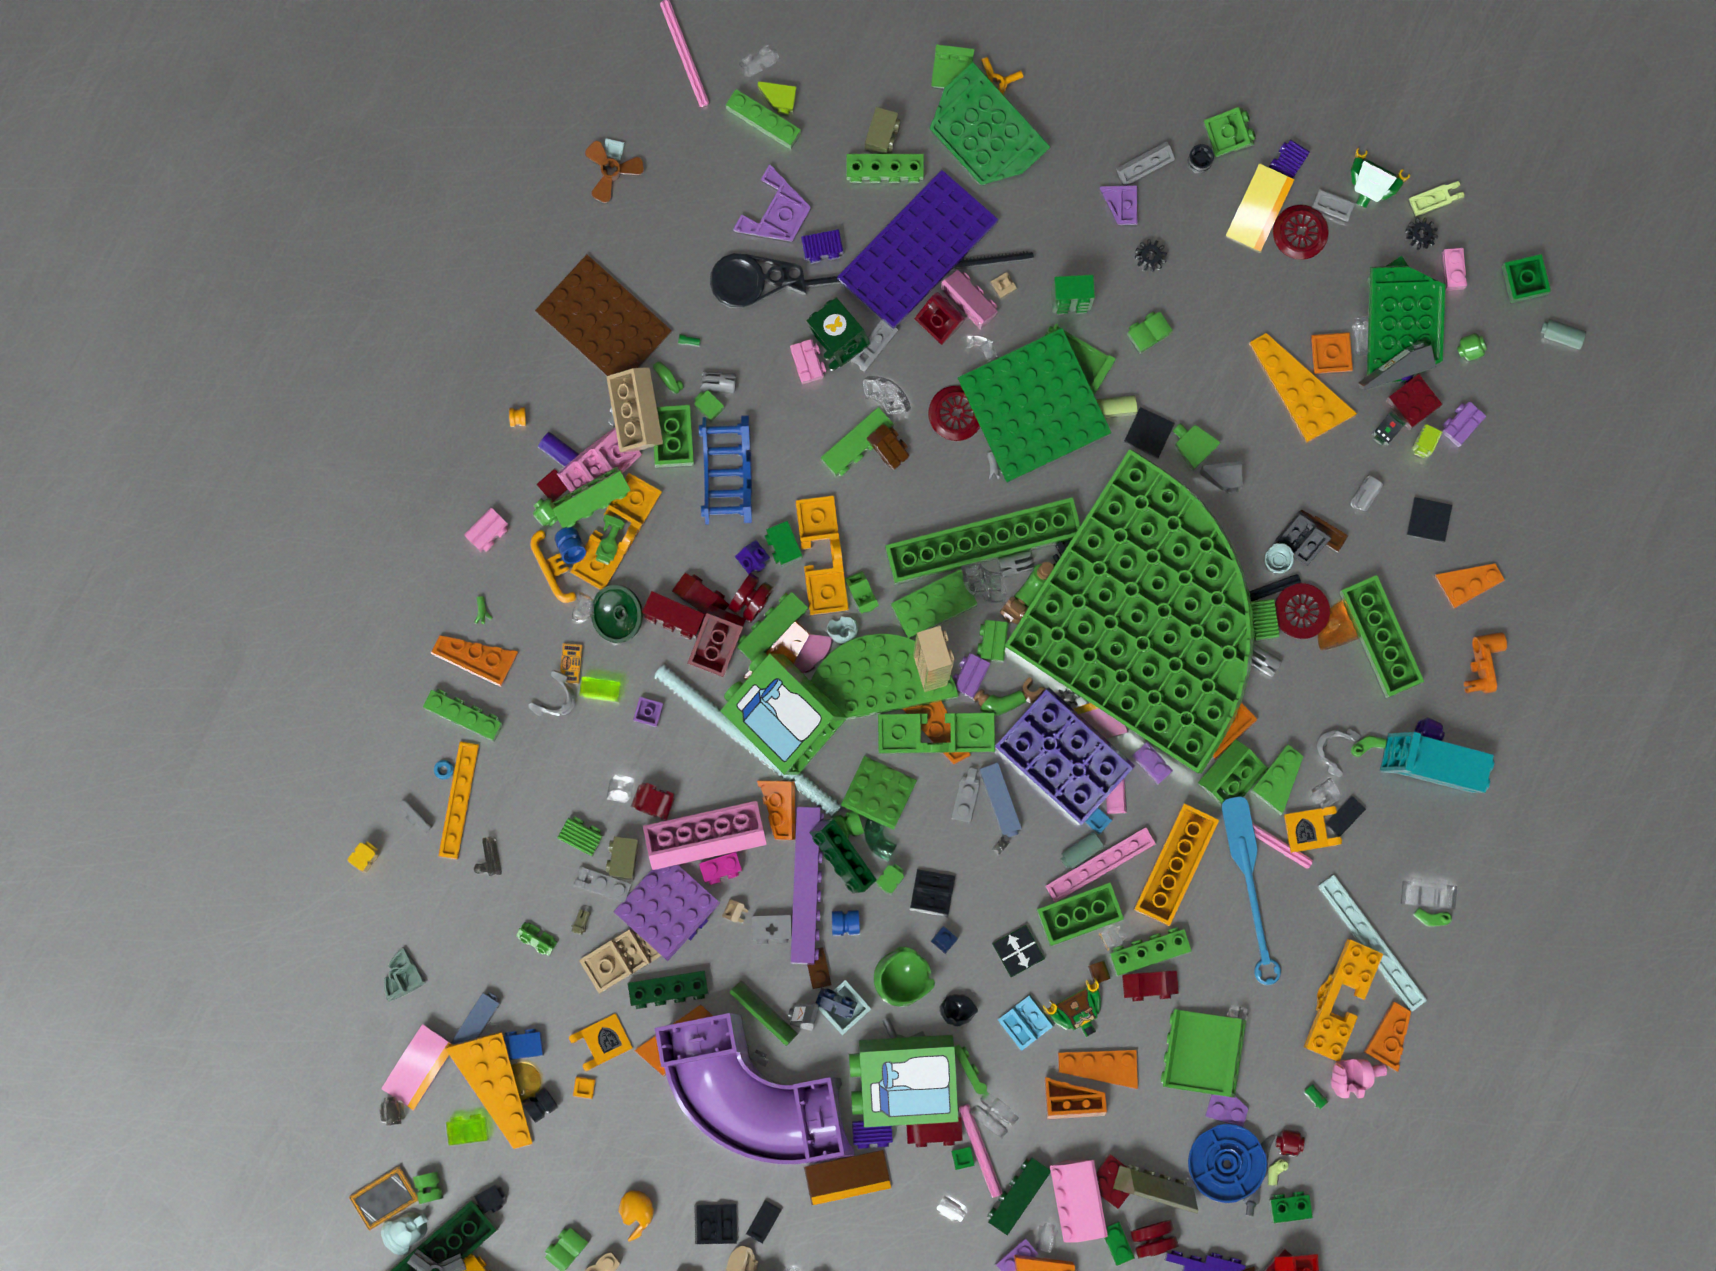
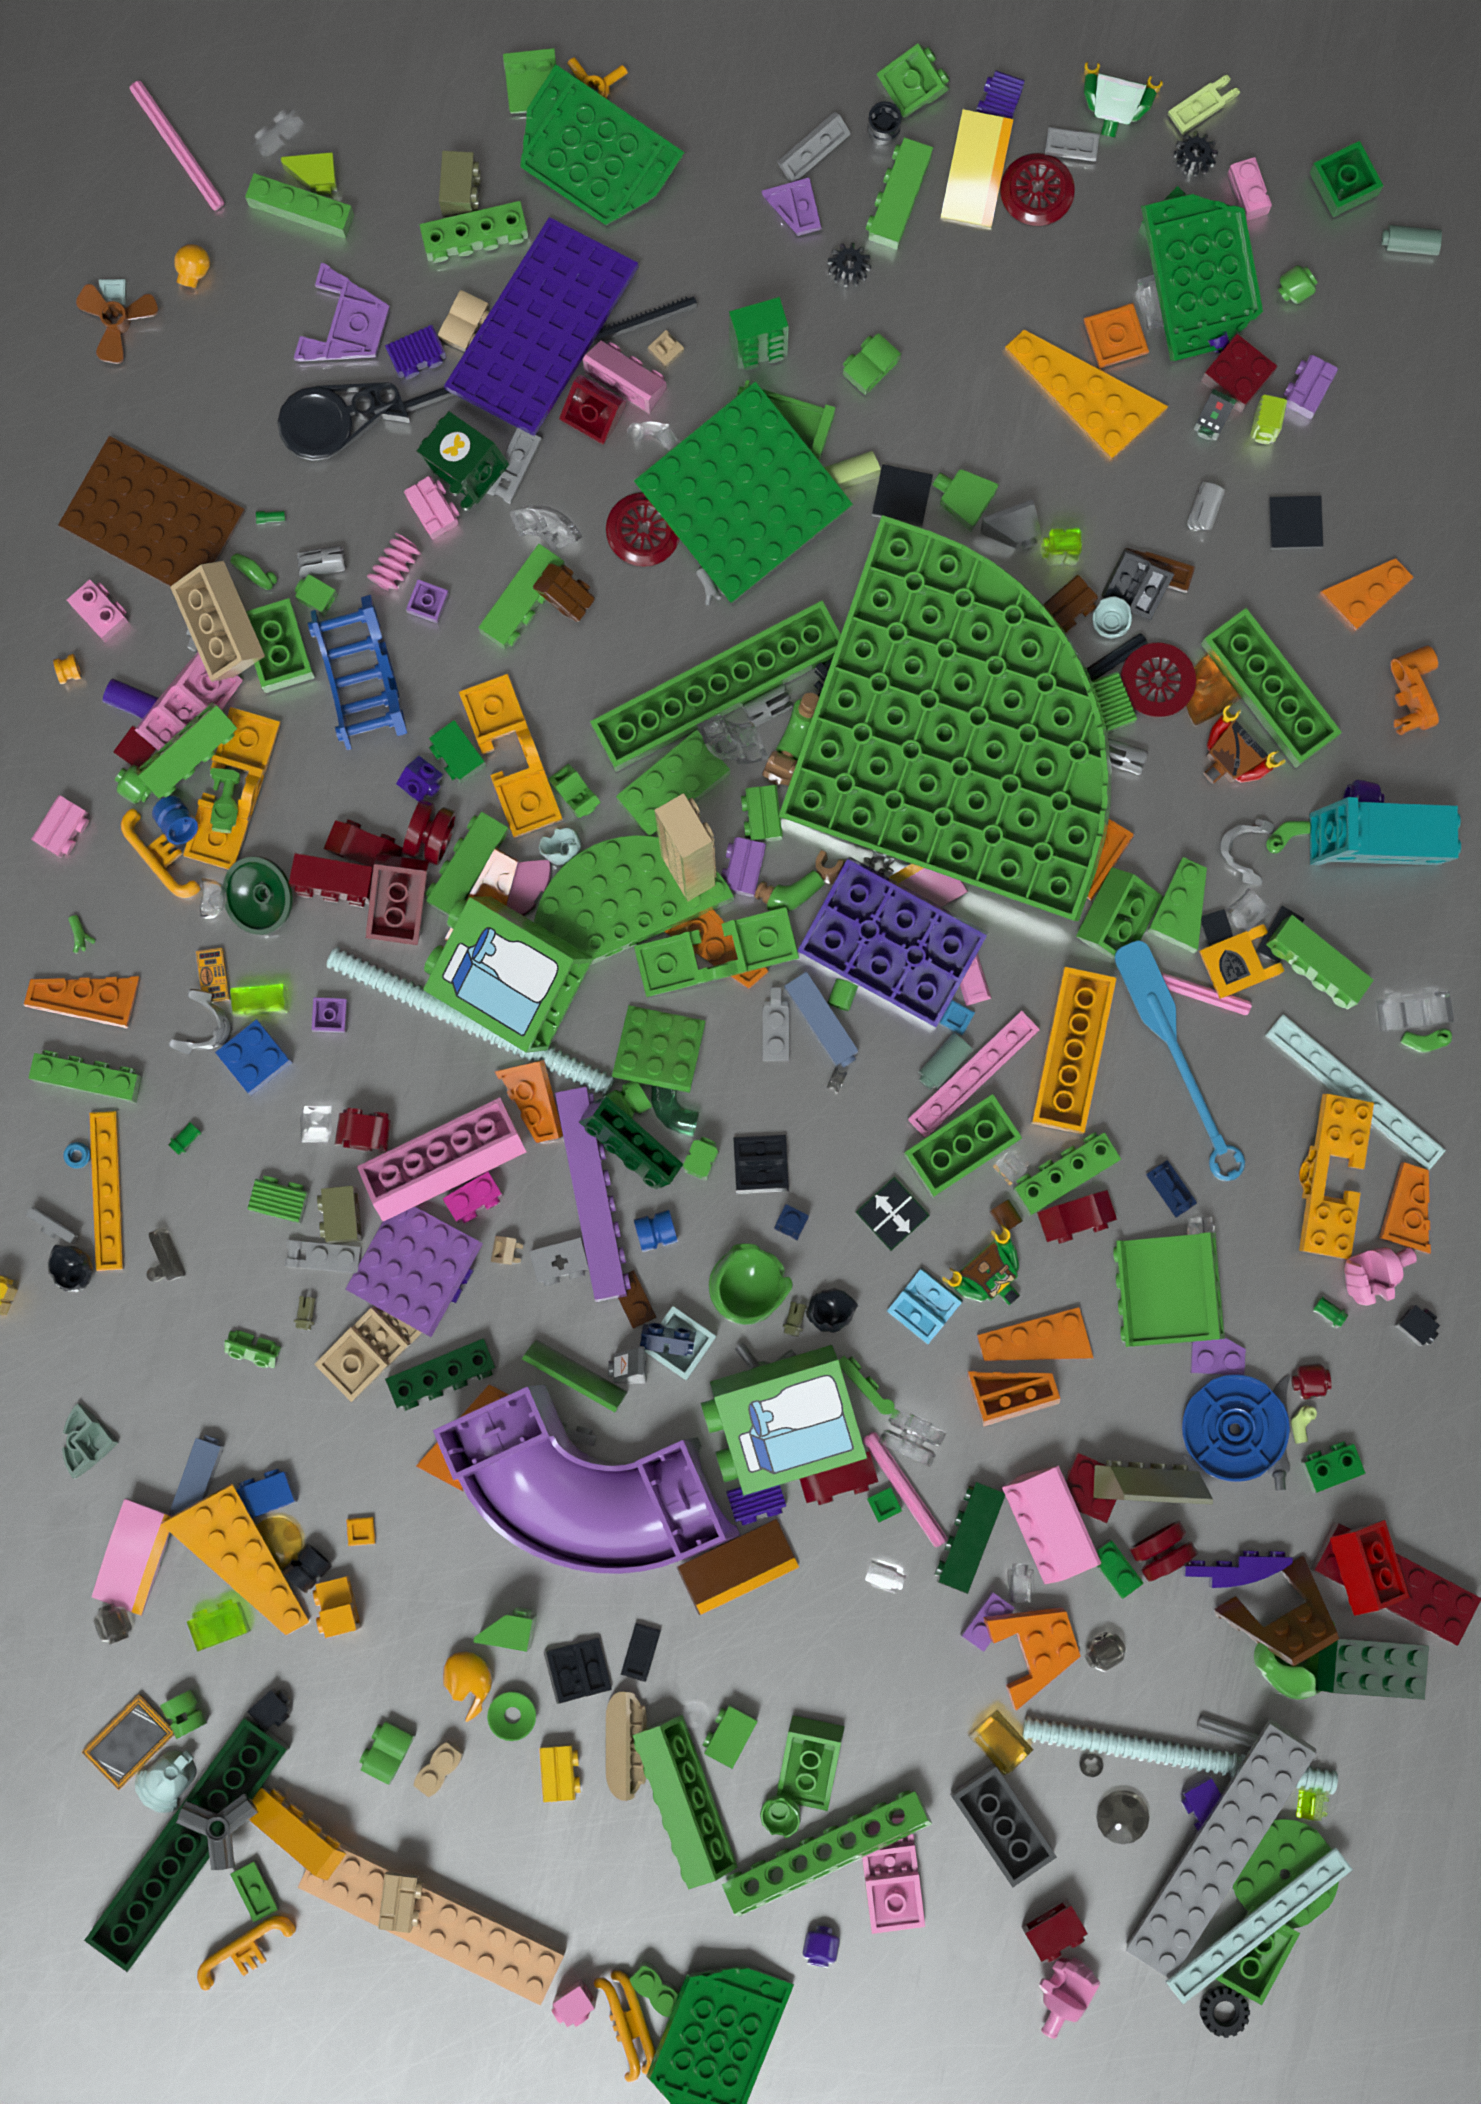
camera: 10 degrees left, 0 degrees up
light orange flag [569,1013,633,1071] -> none
medium lavender brick [1132,742,1173,785] -> none
dark grey slope [1358,341,1436,390] -> none
none -> black hair [48,1245,93,1292]
none -> bright pink brick [67,579,128,643]
none -> green pin [168,1122,202,1155]
none -> light orange piece [174,244,210,288]
none -> blue brick [215,1019,292,1096]
none -> light orange brick [312,1575,362,1638]
none -> bright pink piece [367,533,421,591]
none -> medium lavender piece [406,580,449,624]
none -> tan brick [438,290,490,352]
none -> bright green slope [473,1607,537,1652]
none -> bright green piece [487,1692,536,1741]
none -> olive pin [782,1302,807,1337]
none -> bright green beam [827,978,858,1011]
none -> bright green brick [866,137,933,250]
none -> clear neon green brick [1041,528,1082,566]
none -> reddish brown brick [1043,575,1098,634]
none -> dark blue hinge [1146,1160,1197,1218]
none -> black tile [1201,909,1233,947]
none -> torso [1203,703,1286,784]
none -> bright green brick [1266,915,1374,1010]
none -> black brick [1395,1305,1440,1346]

